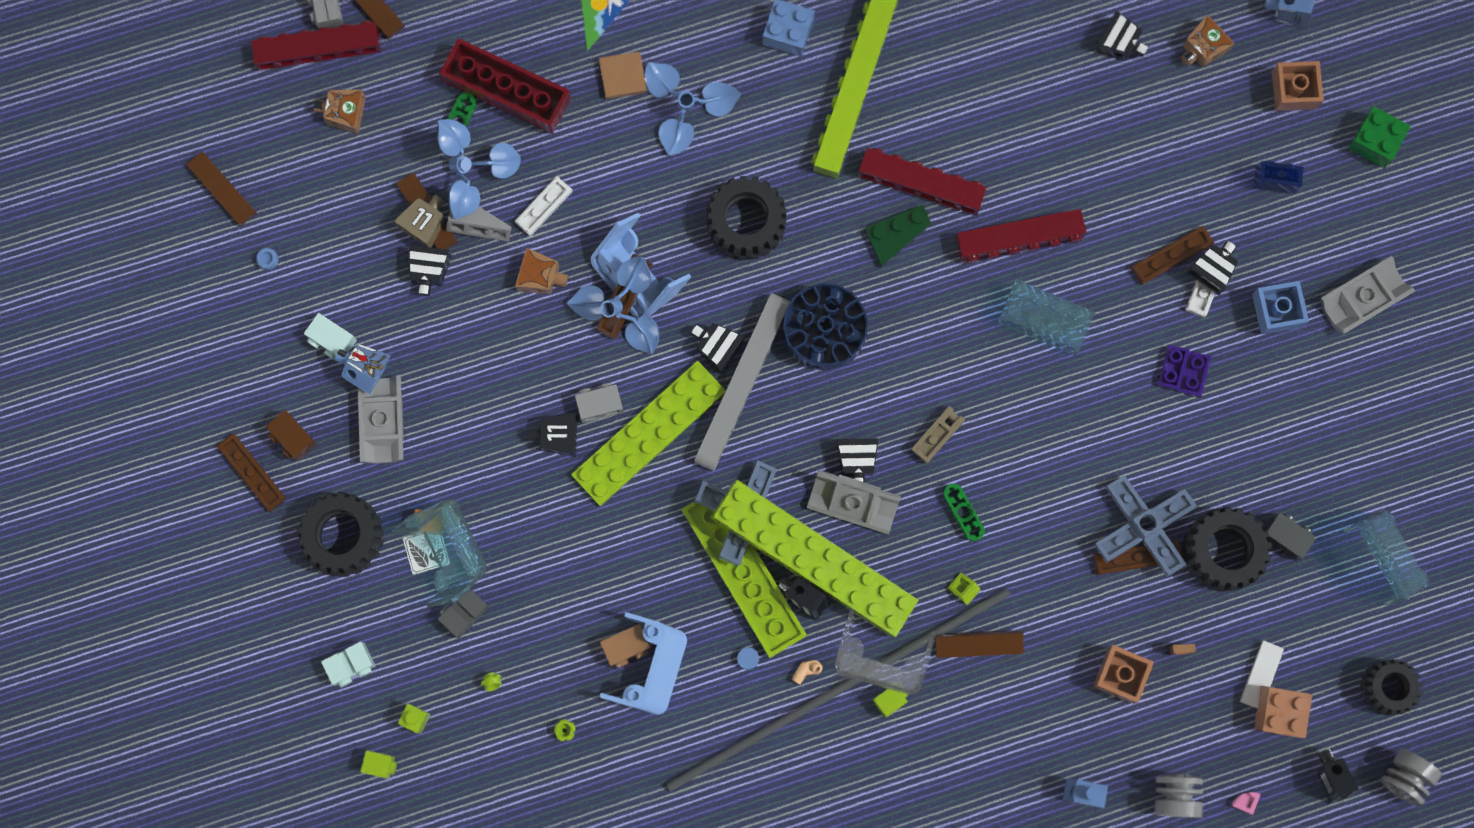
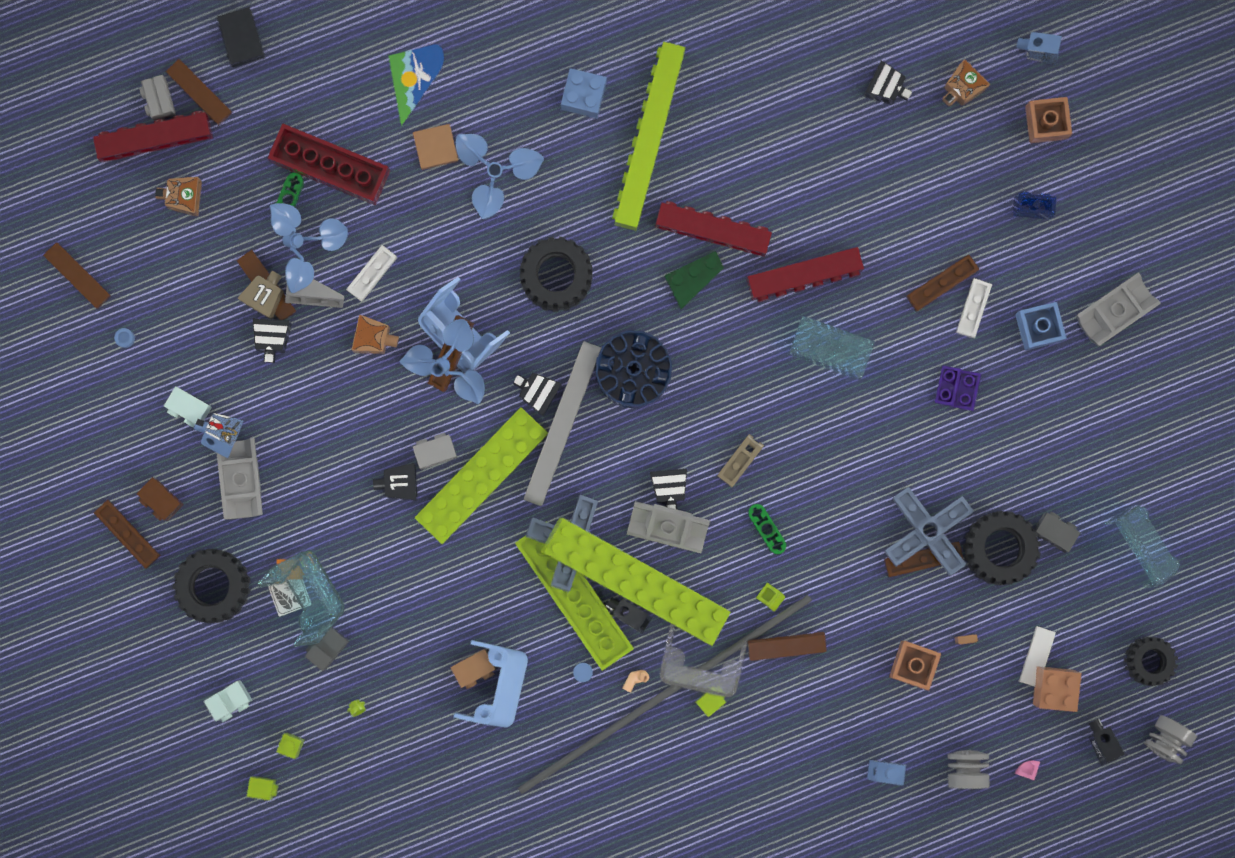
camera: 10 degrees left, 5 degrees up
lime plate [554,719,575,741] -> none
black torso [1186,241,1238,295] -> none
green brick [1348,106,1411,168] -> none

